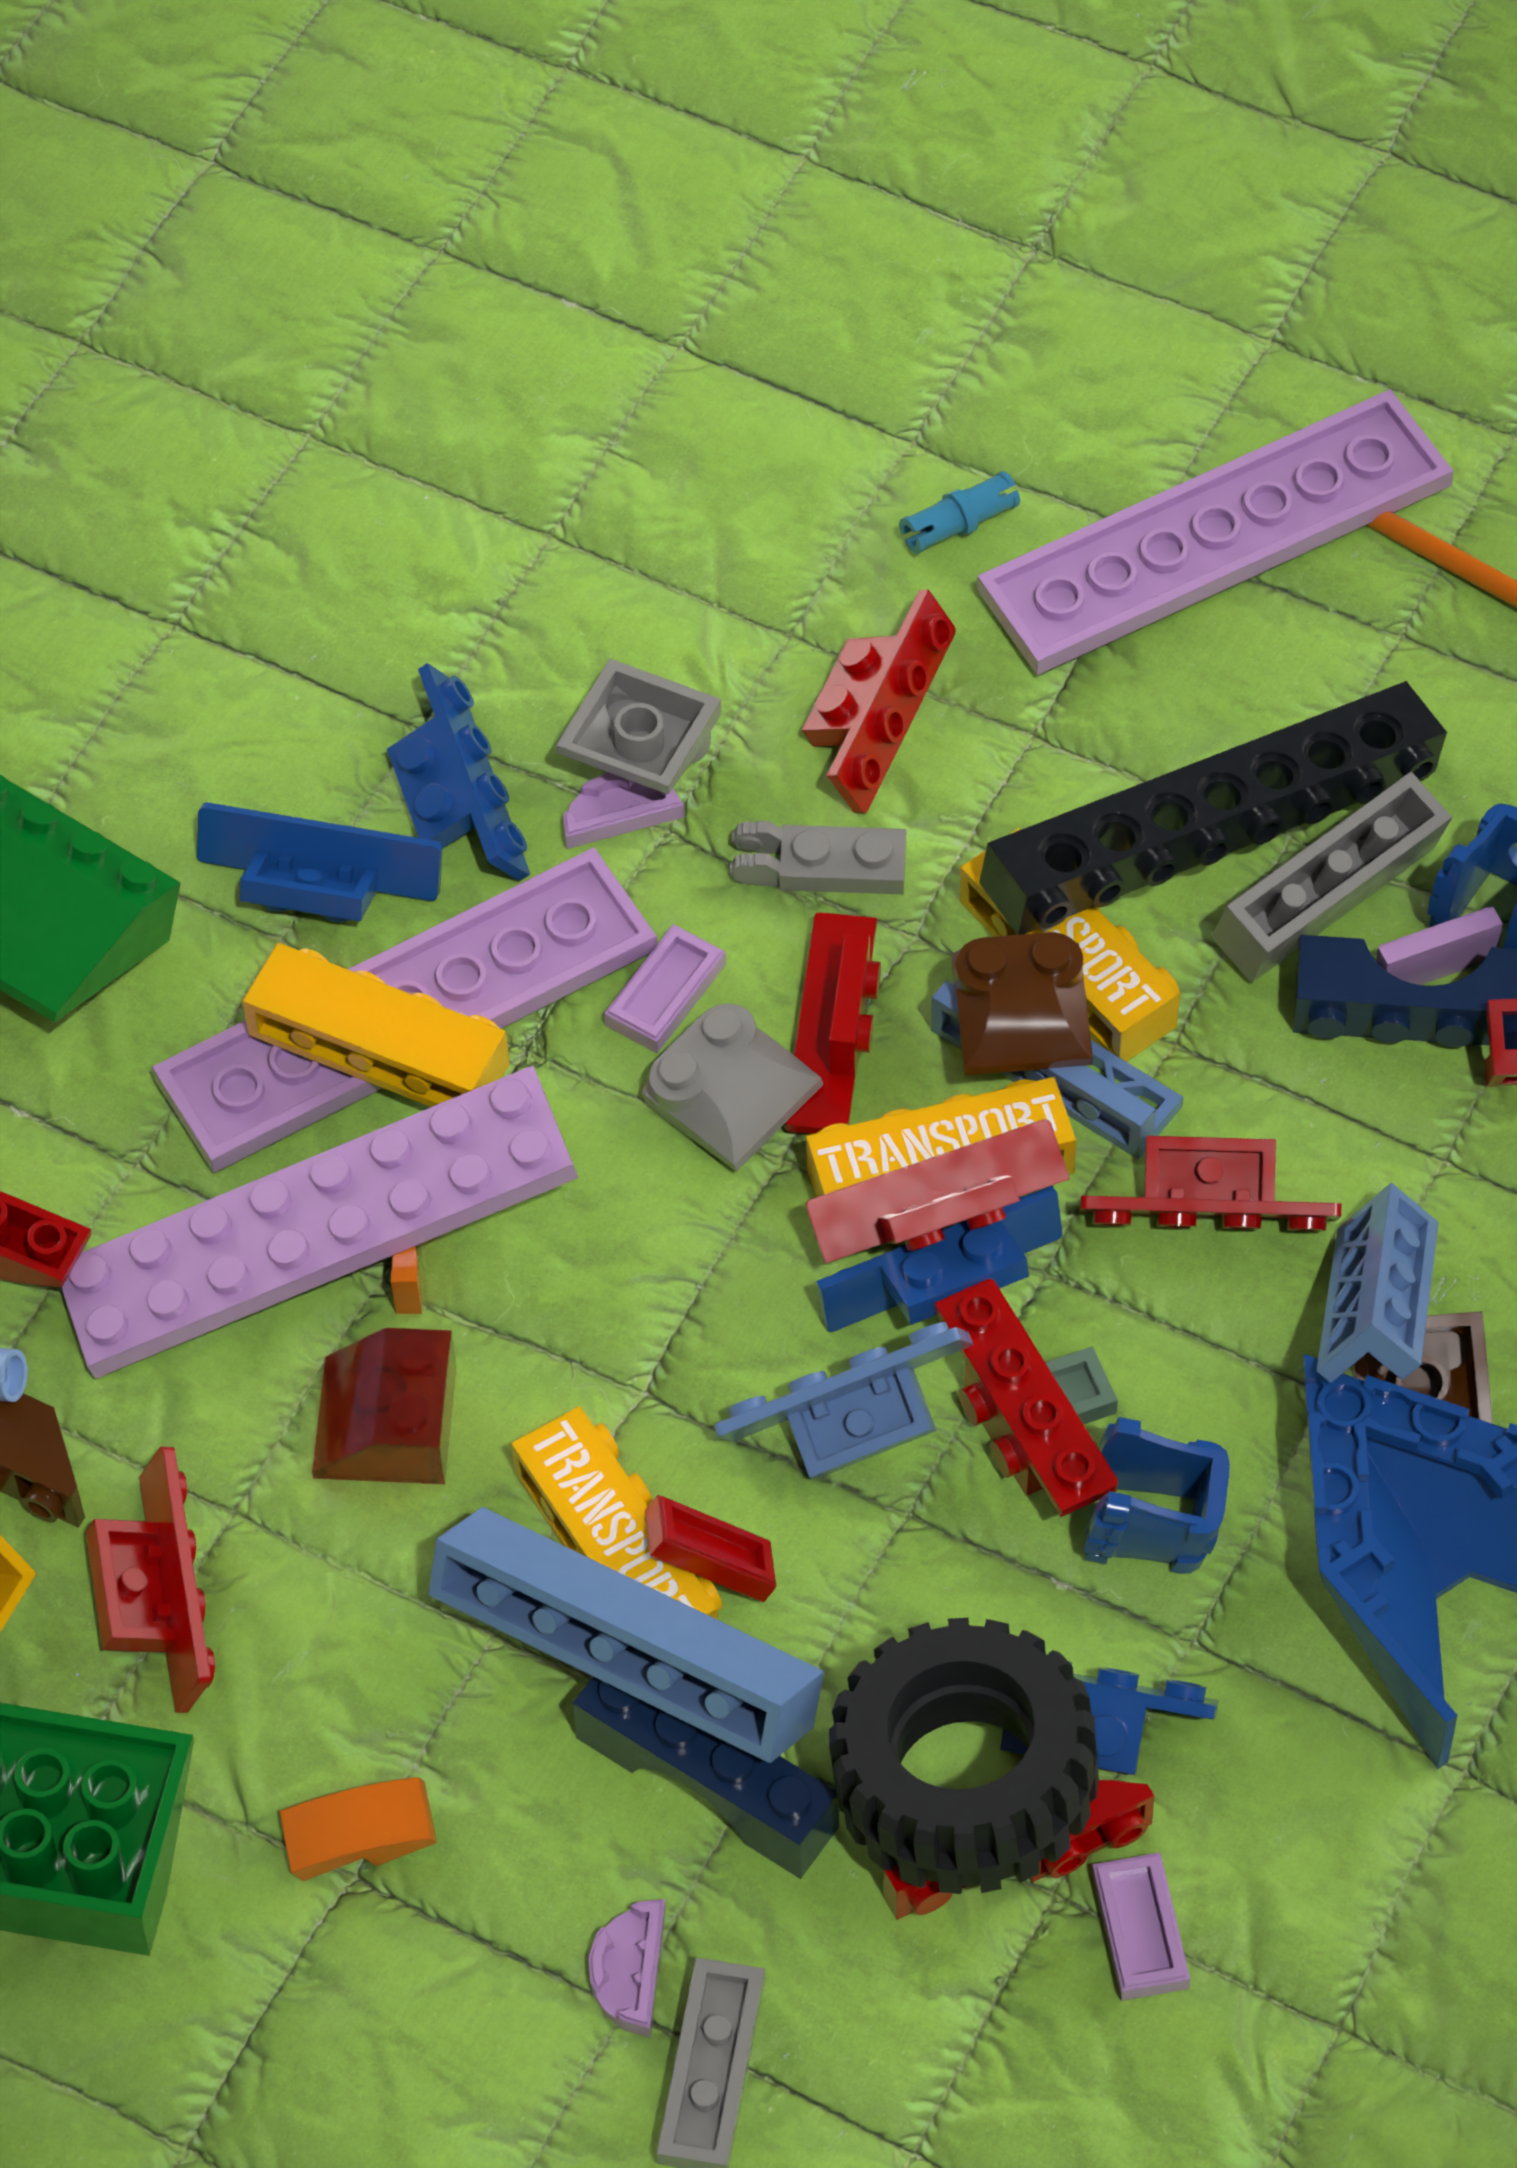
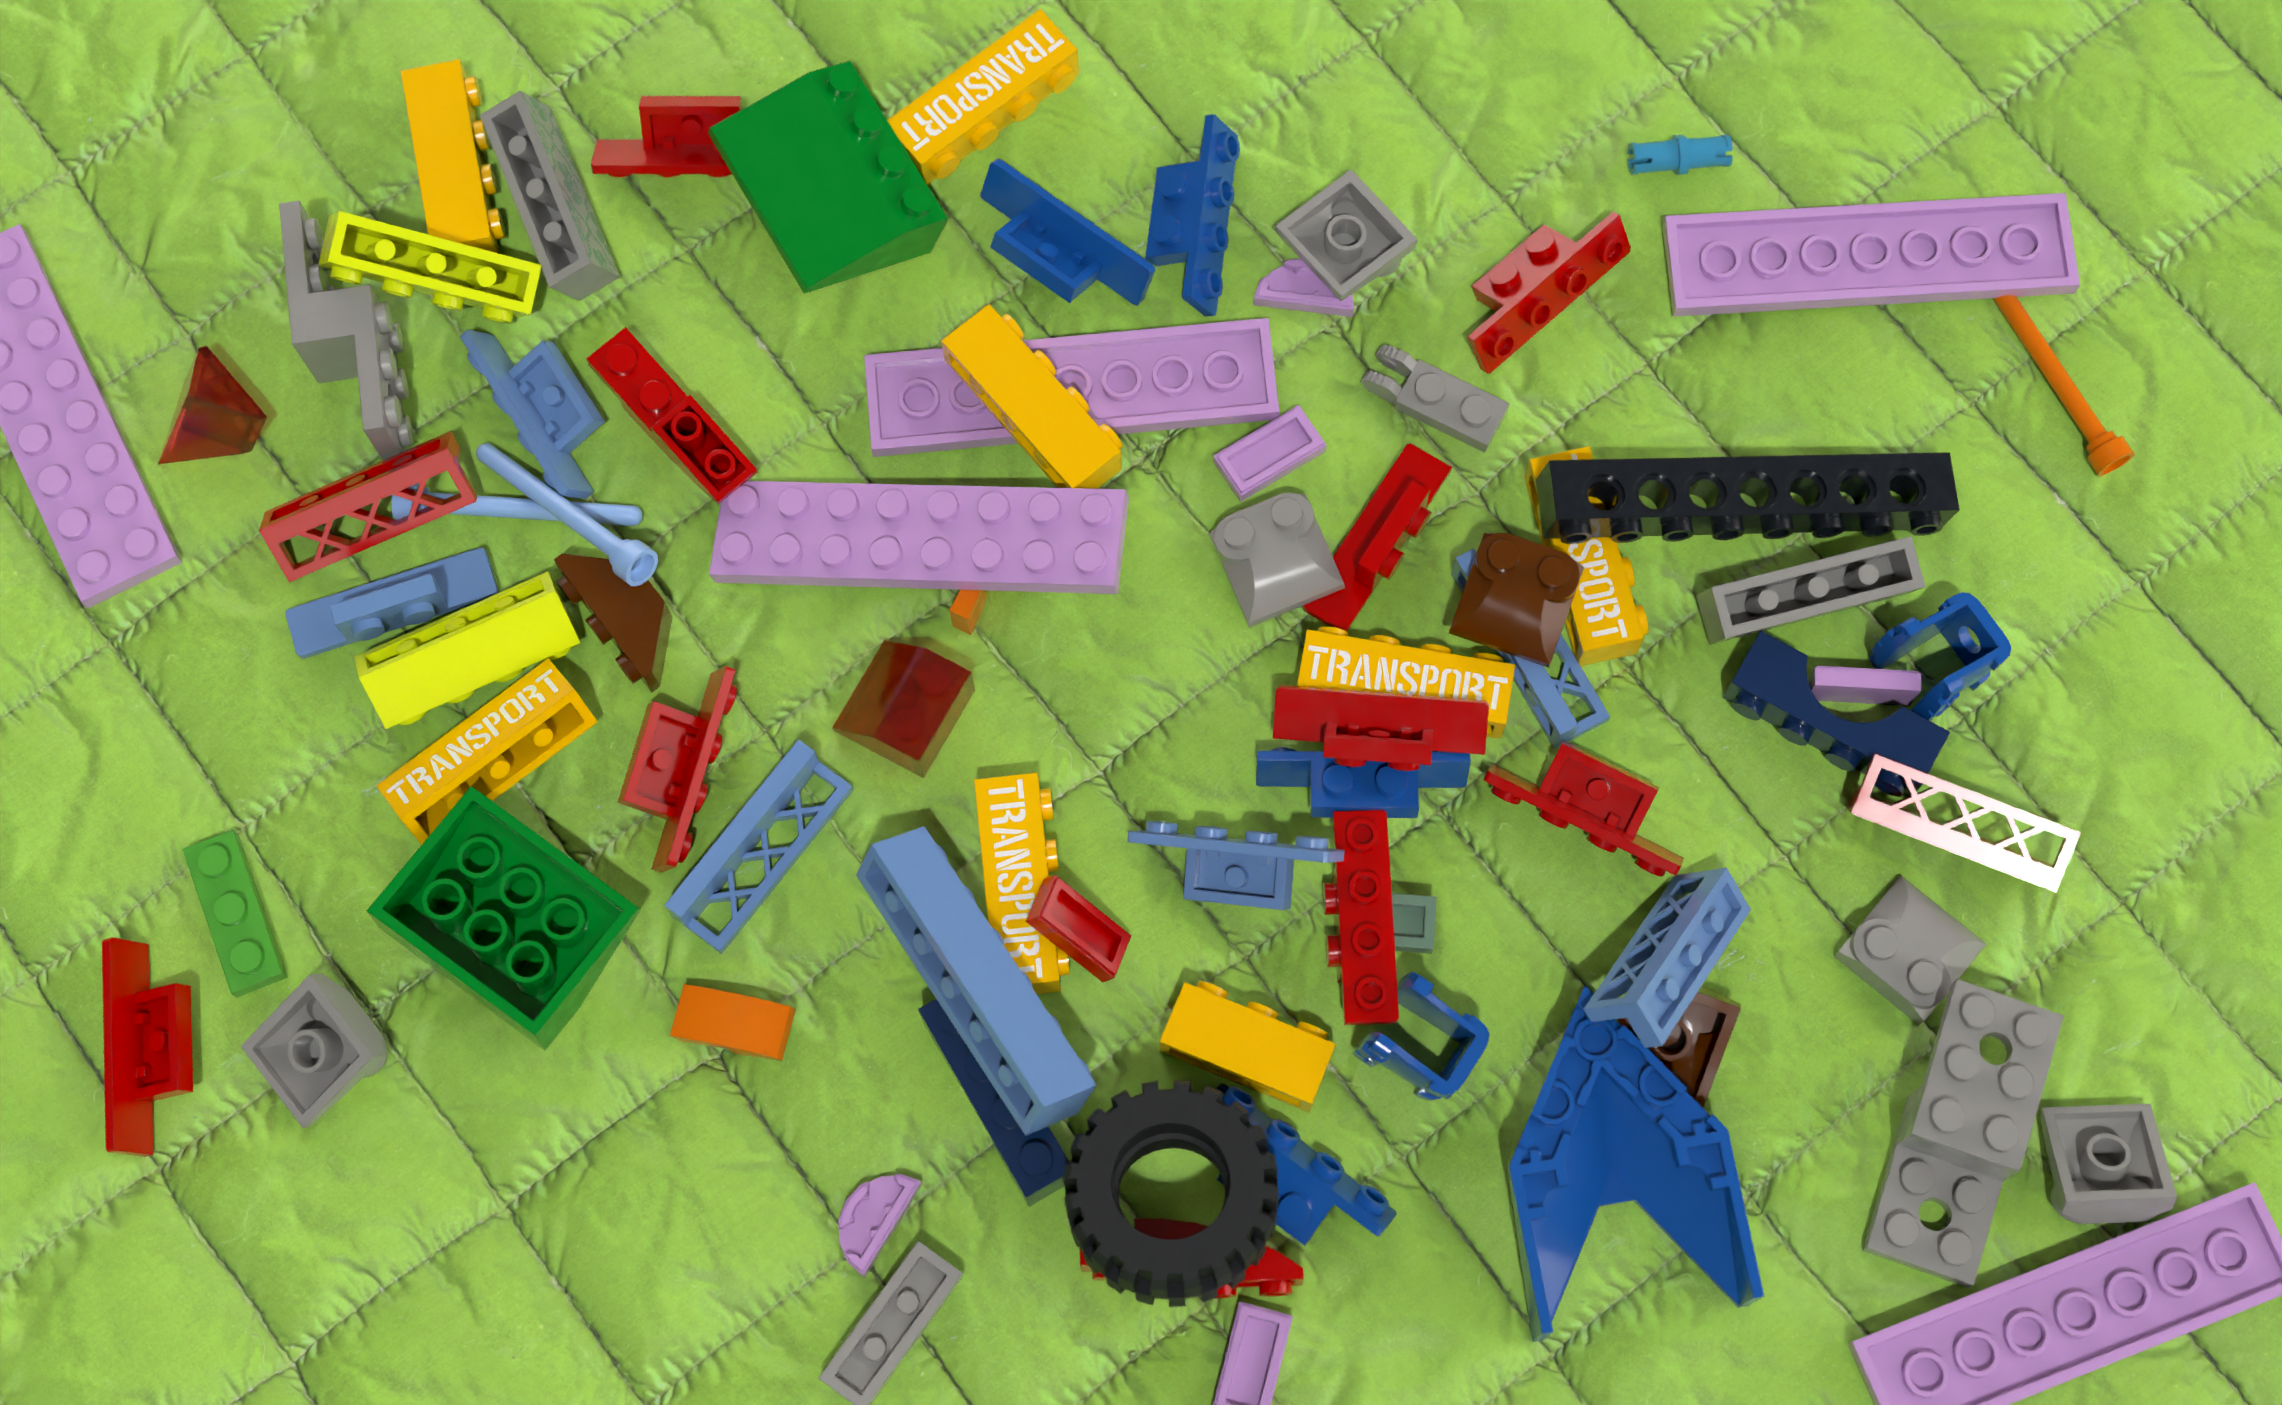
camera: 25 degrees right, 15 degrees up
none -> medium blue fence [664,739,853,955]
none -> yellow brick [887,9,1079,185]
none -> yellow brick [1159,981,1336,1113]

